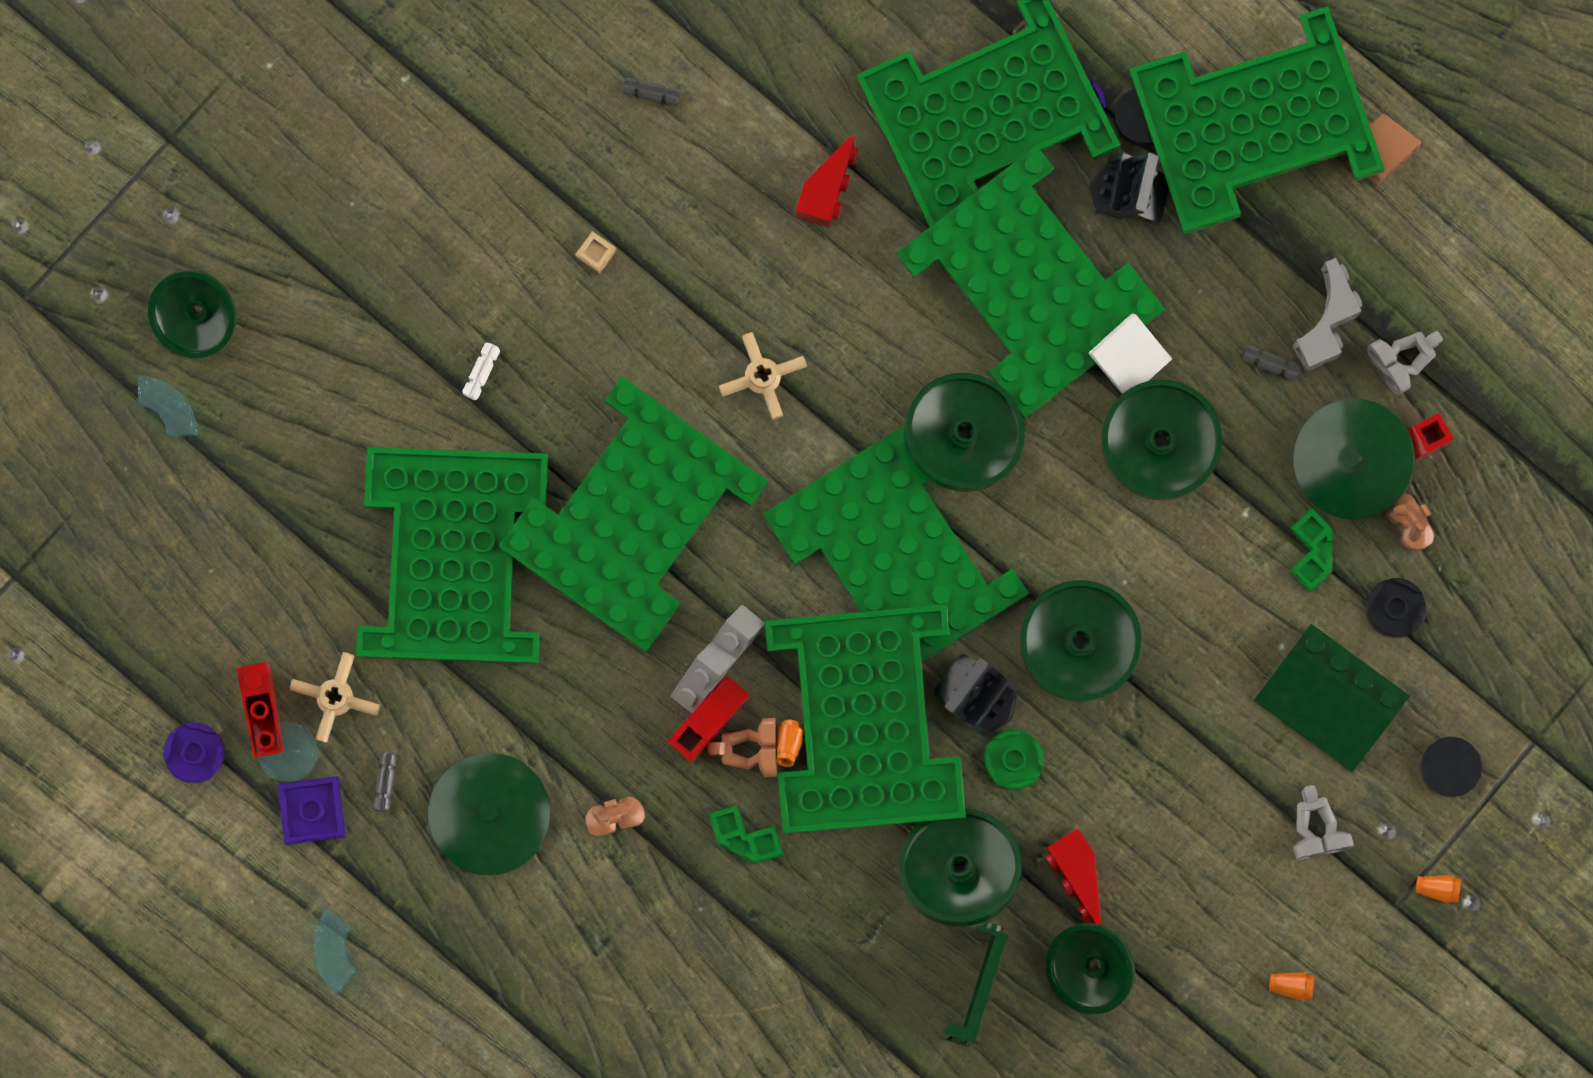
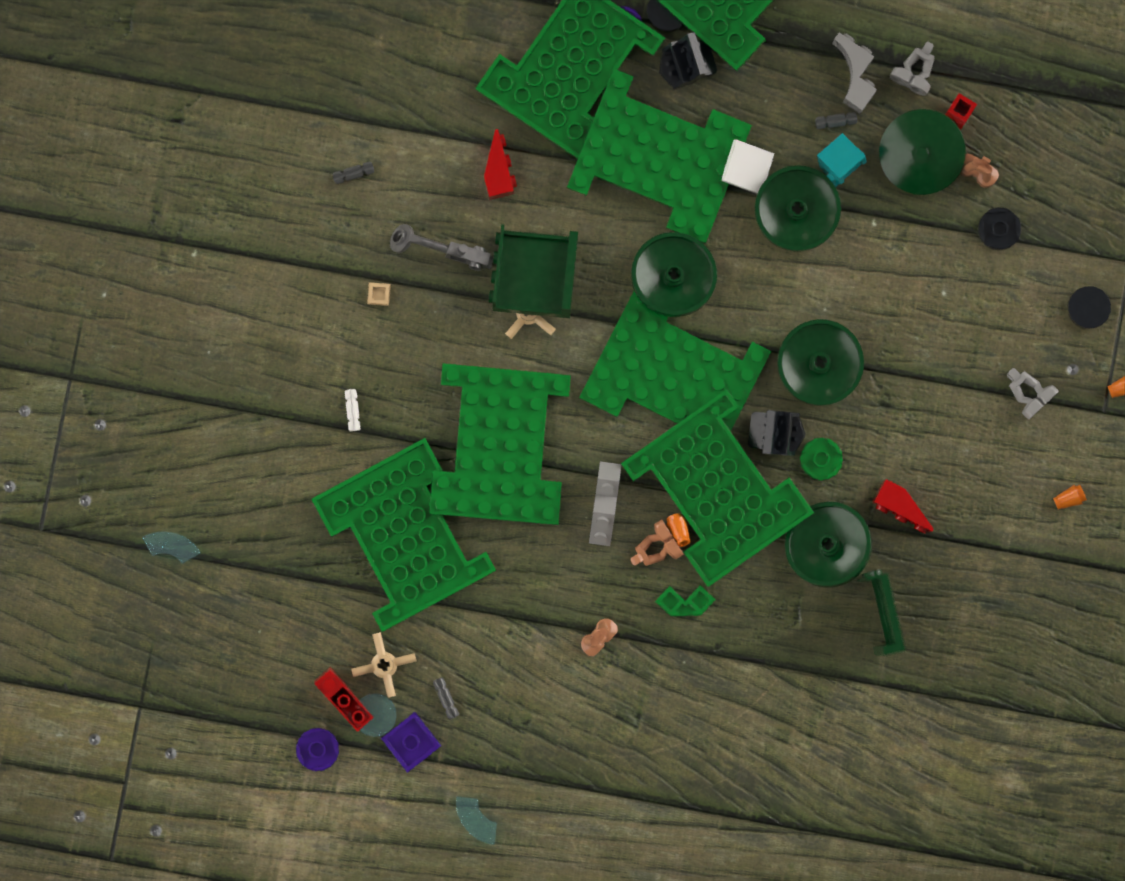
camera: 25 degrees left, 5 degrees up
dark green dish [148,270,237,358] -> none
dark green dish [428,753,551,876] -> none
red slope [668,676,751,765] -> none
dark green dish [1046,923,1135,1014] -> none
dark green slope [1254,624,1410,772] -> none
green tile [1289,508,1333,593] -> none
none -> flat silver piece [390,224,493,271]
none -> dark green panel [489,224,578,318]
none -> teal plate [817,133,867,187]

